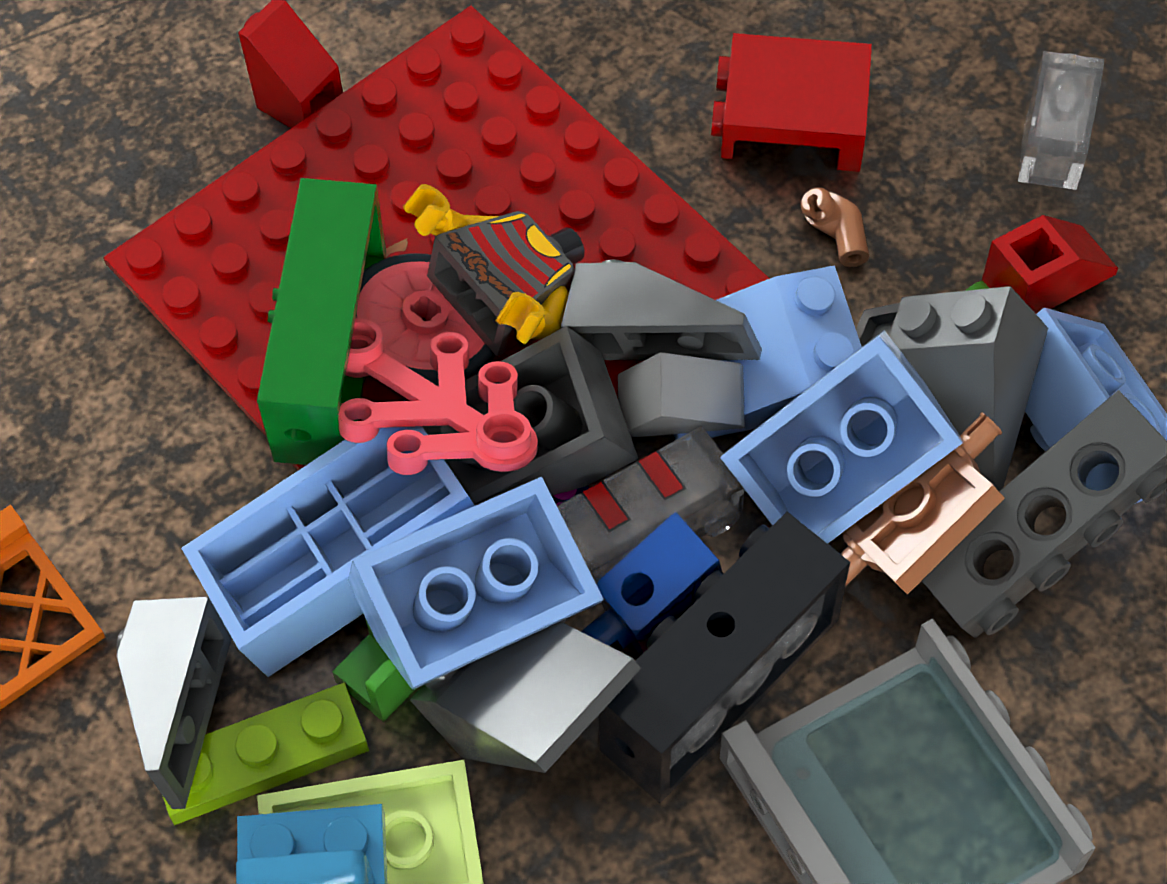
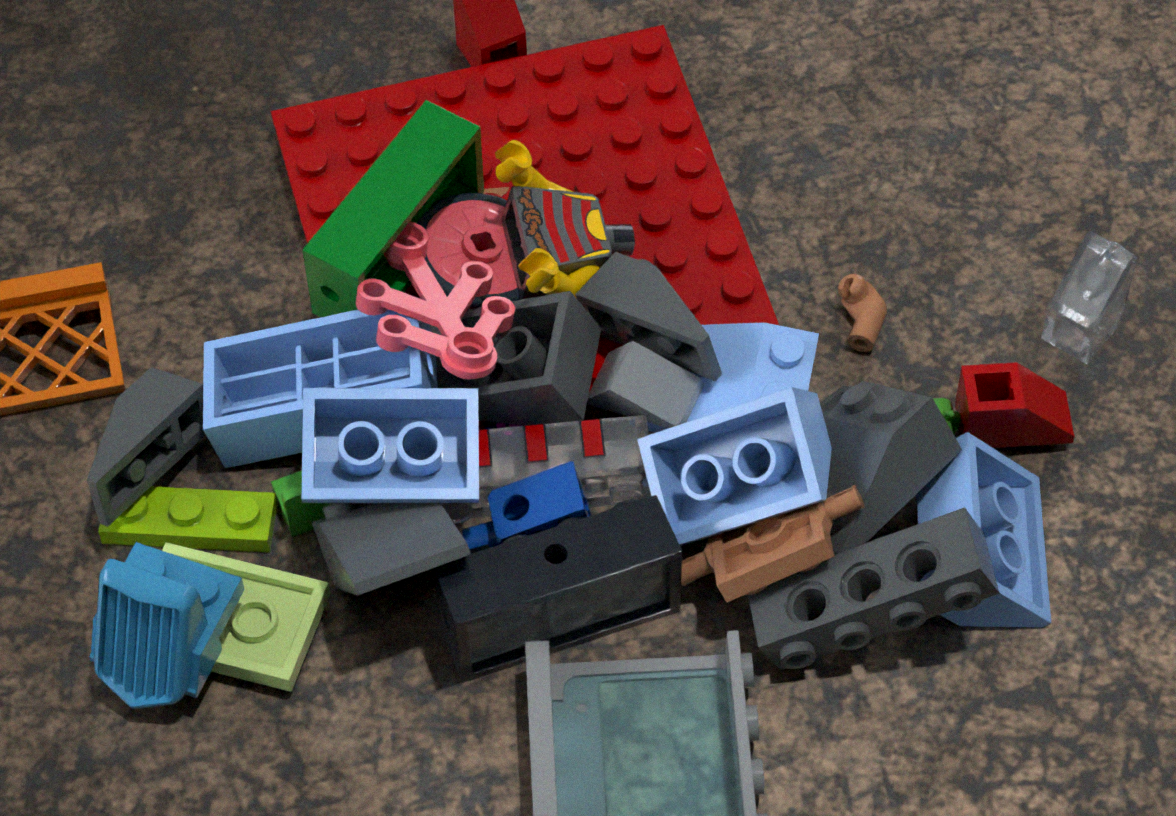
camera: 25 degrees right, 5 degrees down
red panel [711,33,872,172] -> none

